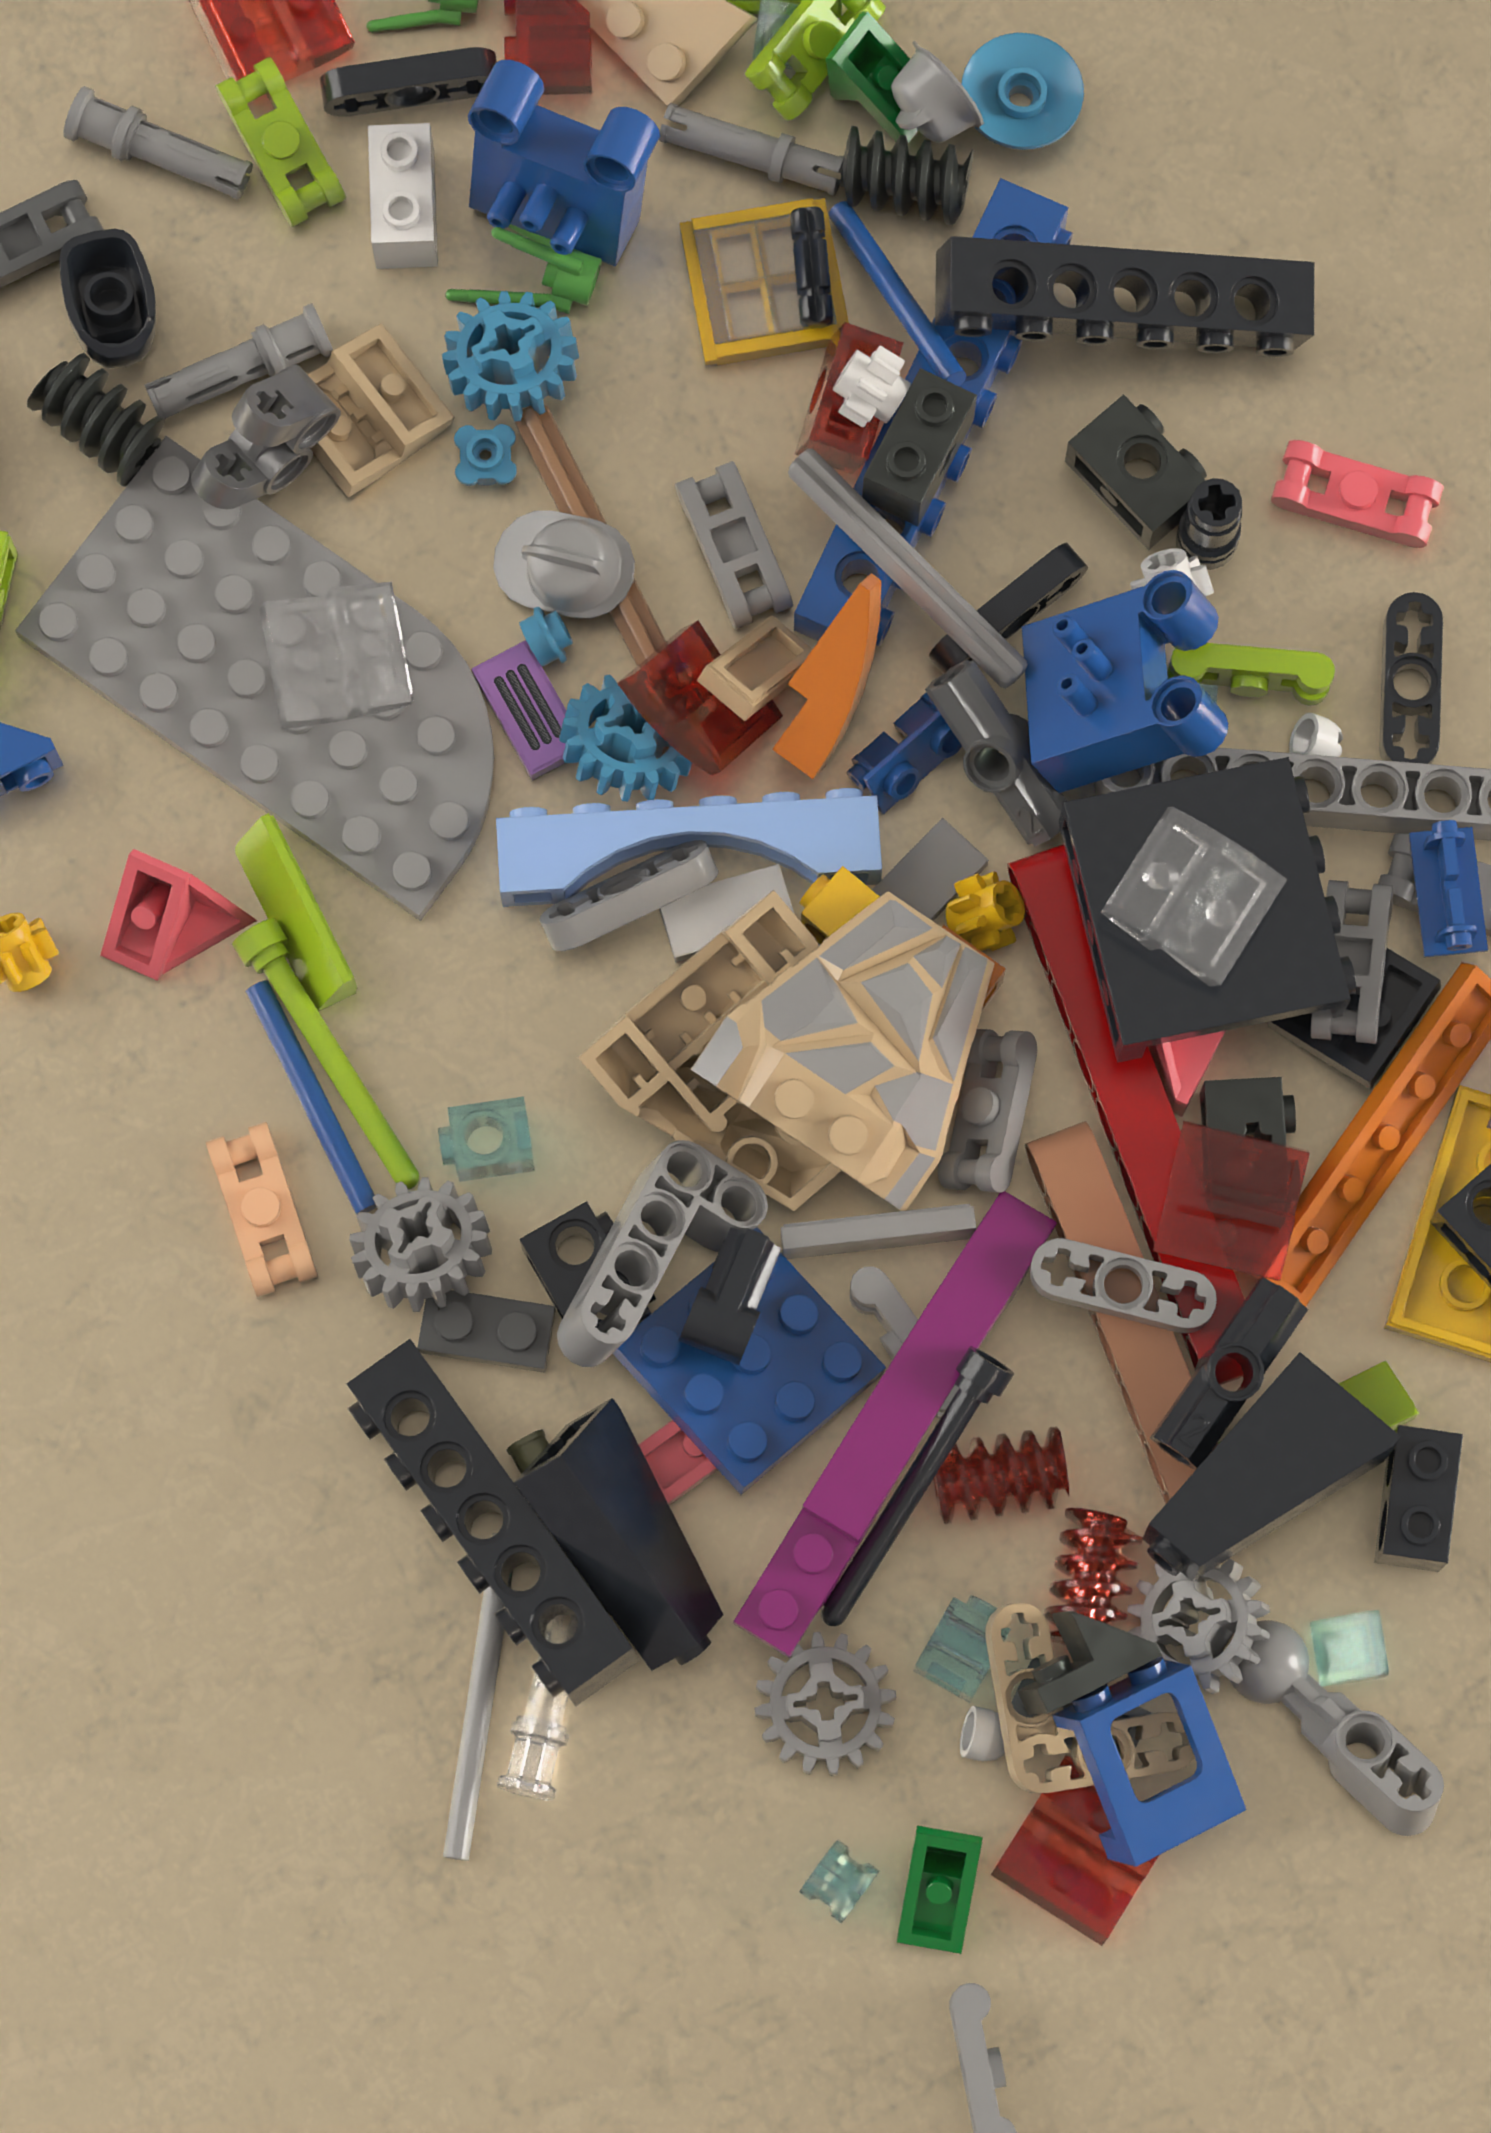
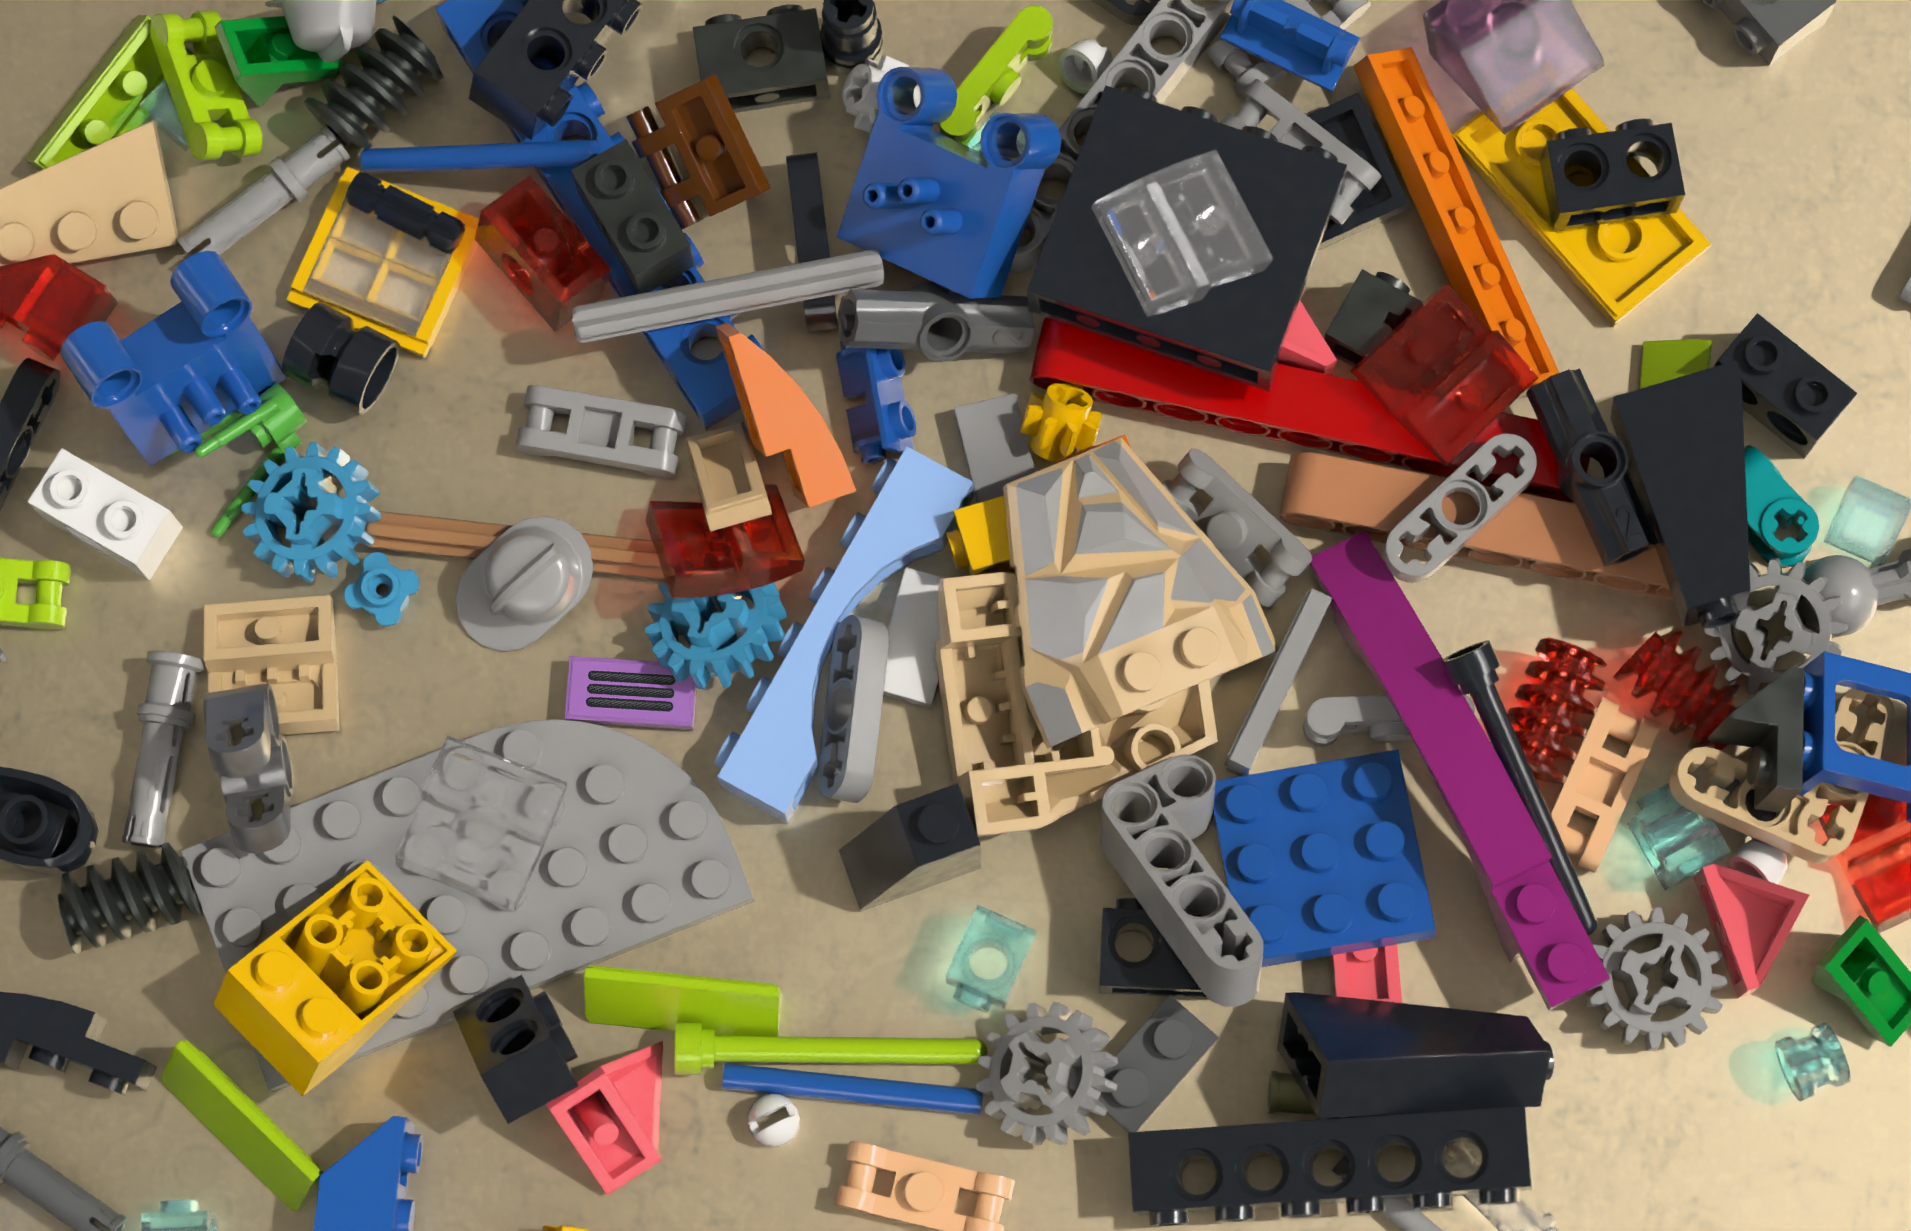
camera: 55 degrees left, 0 degrees up
dark azure plate [519,607,573,667] -> none
black piece [678,1228,782,1366] -> none
white gear [832,345,911,428] -> none
none -> yellow slope [213,860,457,1097]
none -> black wheel [282,302,400,415]
none -> black brick [452,975,578,1124]
none -> reddish brown plate [626,74,771,230]
none -> white hinge [748,1094,800,1148]
none -> black slope [839,783,981,912]
none -> light nougat plate [1550,697,1661,873]
none -> coral slope [1693,864,1809,998]
none -> teal piece [1744,445,1819,568]

